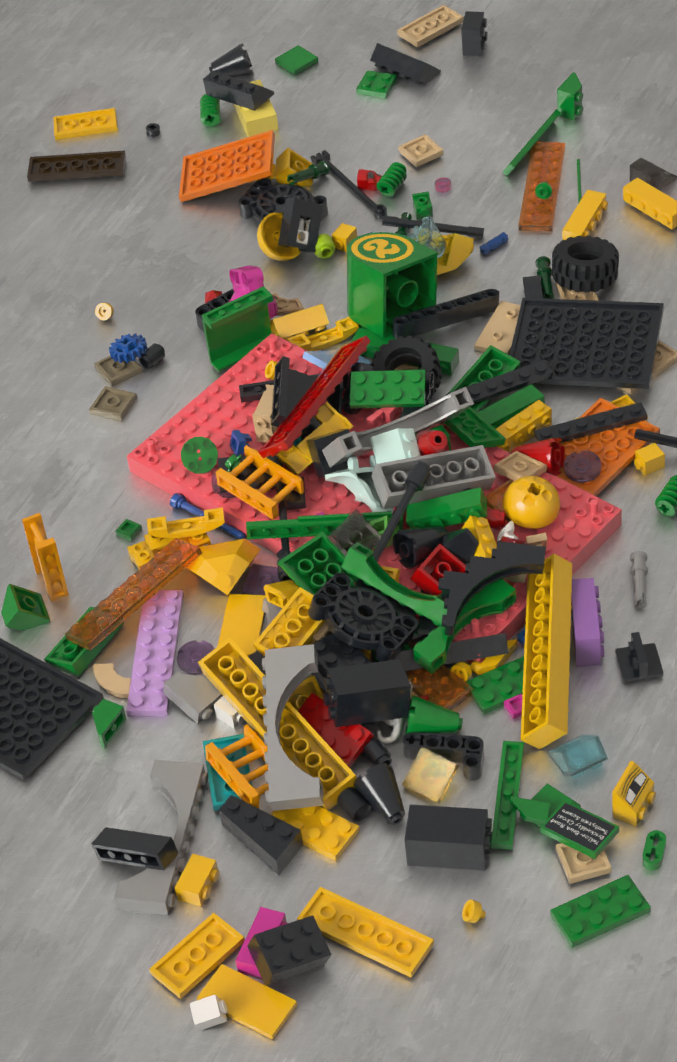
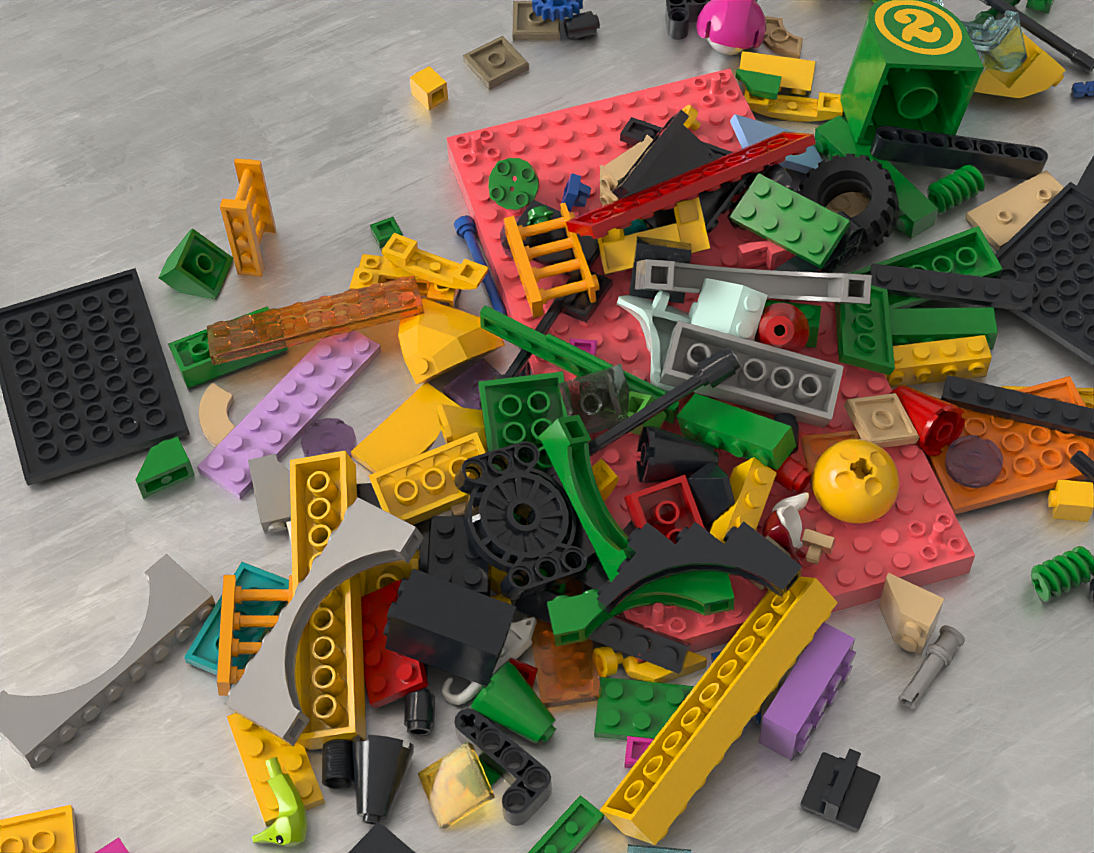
camera: 30 degrees right, 10 degrees up
black brick [91,827,179,871] -> none
yellow brick [175,853,220,907] -> none
green panel [202,286,273,372] -> none
black wedge [219,795,303,875] -> none
none -> lime animal [252,757,308,847]
none -> yellow brick [410,66,448,110]
none -> green tile [735,69,782,100]
none -> tan slope [879,573,945,655]
none -> green piece [927,165,985,215]

